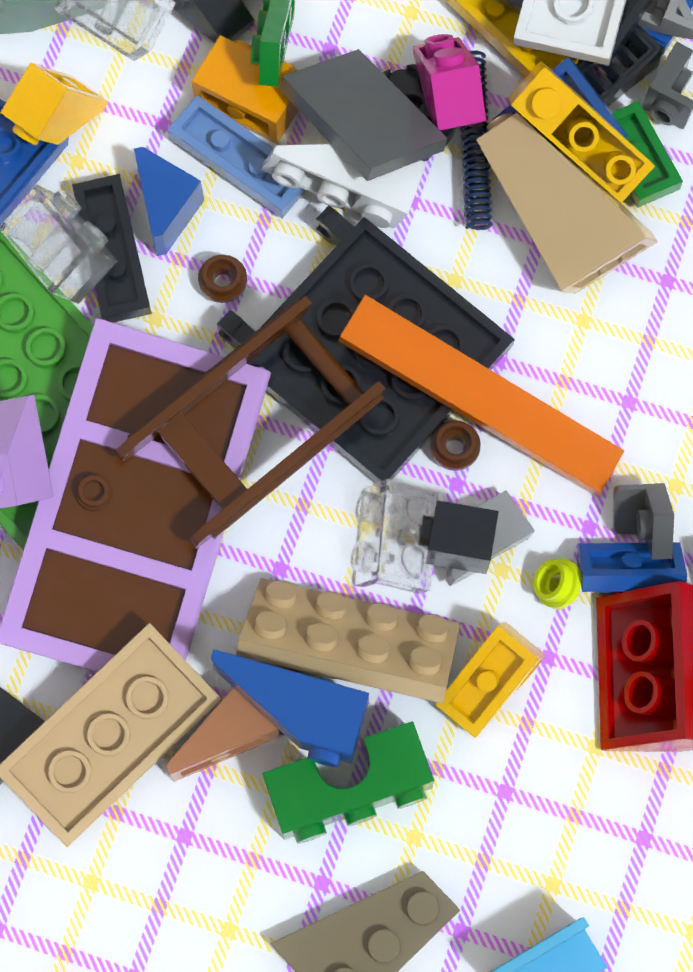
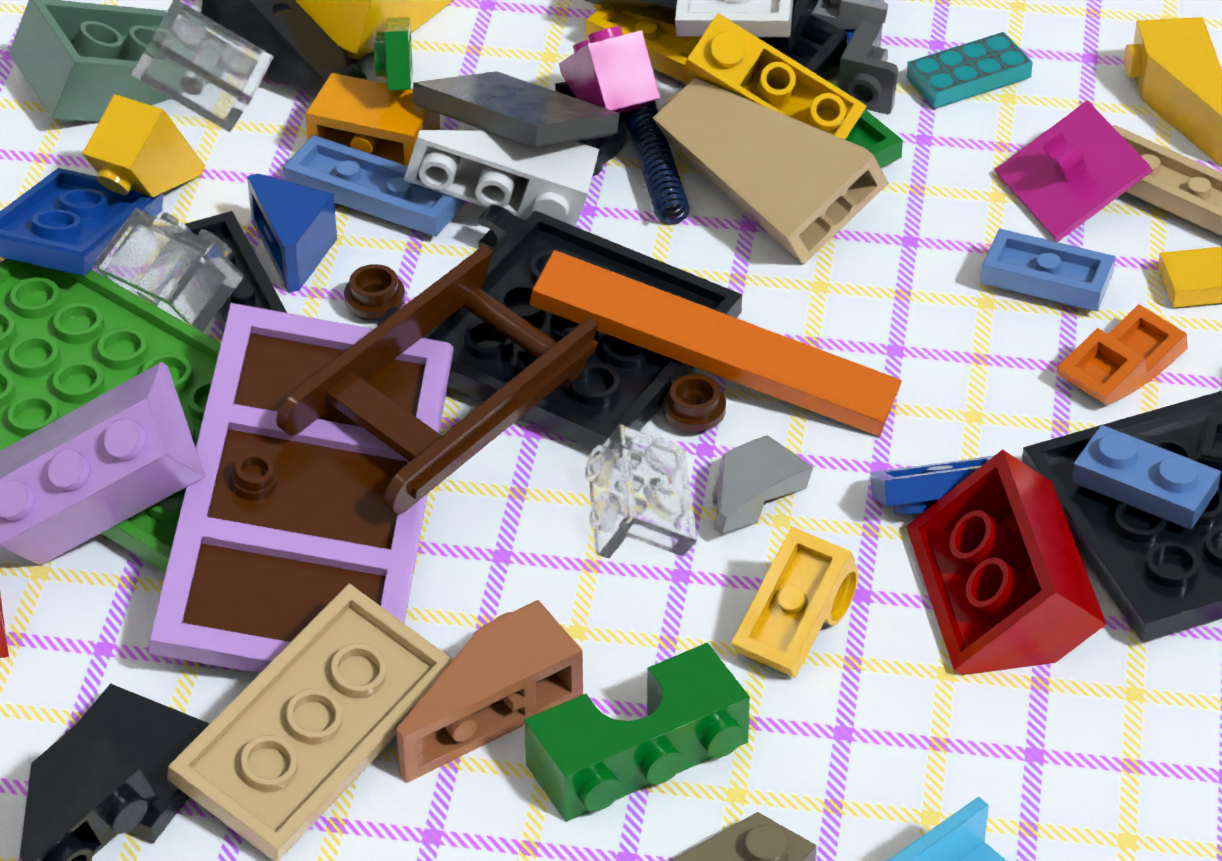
camera: 10 degrees left, 30 degrees down
blue slope [210,649,369,767] -> none
tan plate [236,578,461,703] -> none
black brick [418,500,499,574] -> none
neon yellow plate [533,558,582,610] -> none
dark grey bracket [613,483,674,560] -> none

